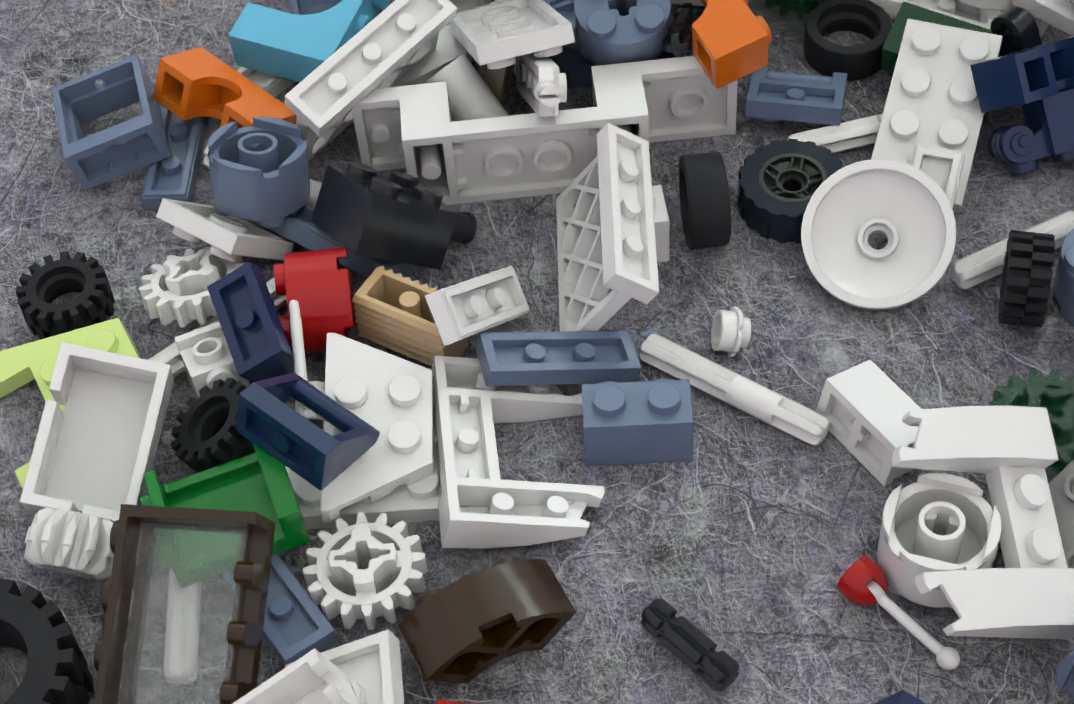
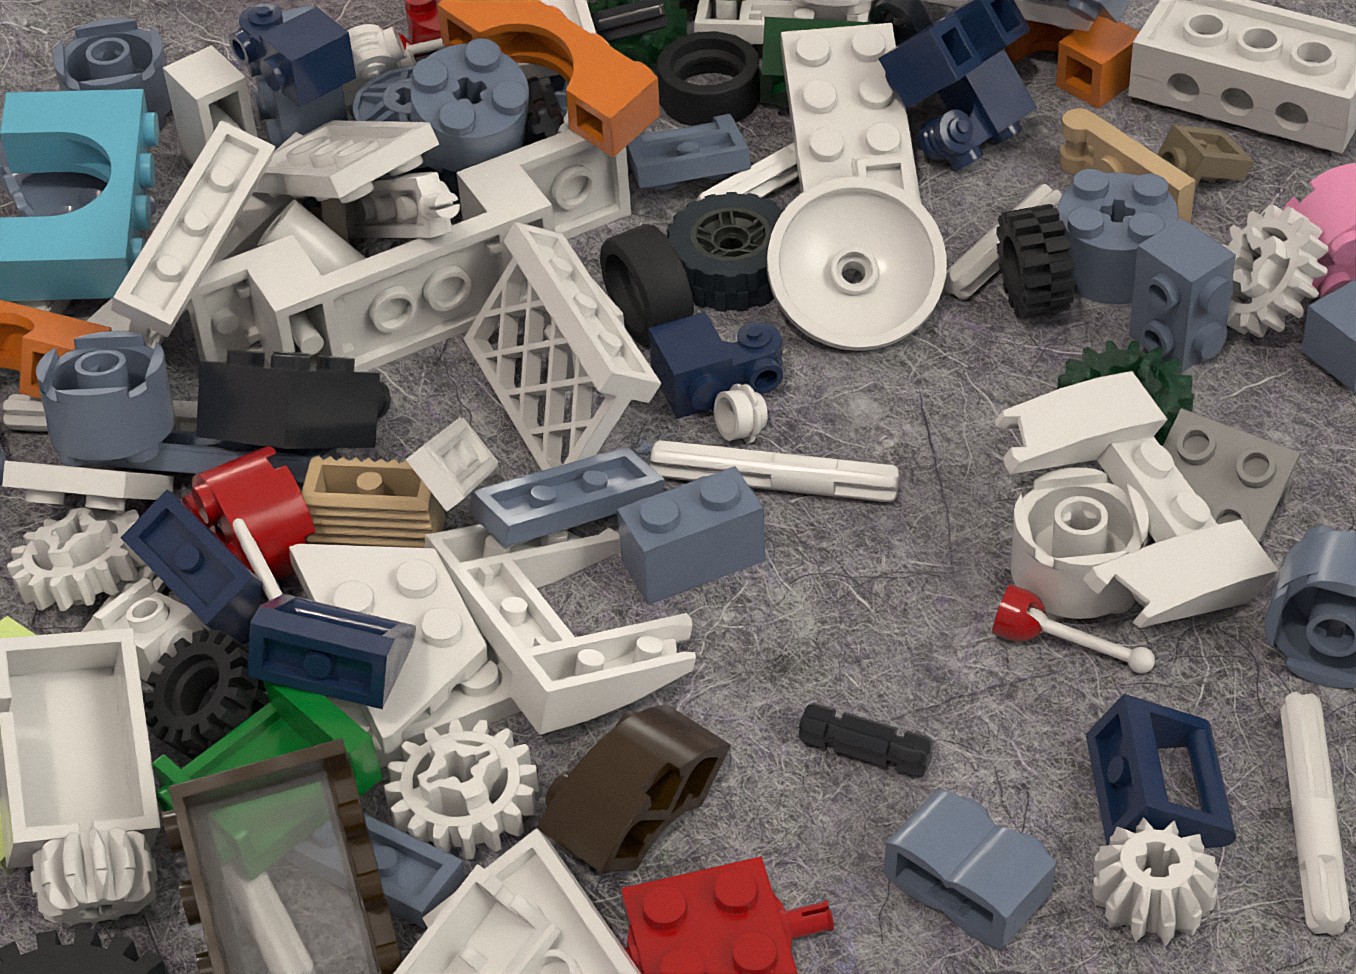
camera: 25 degrees left, 5 degrees down
white hinge [816,360,921,487] -> none
none -> dark blue brick [648,312,783,419]

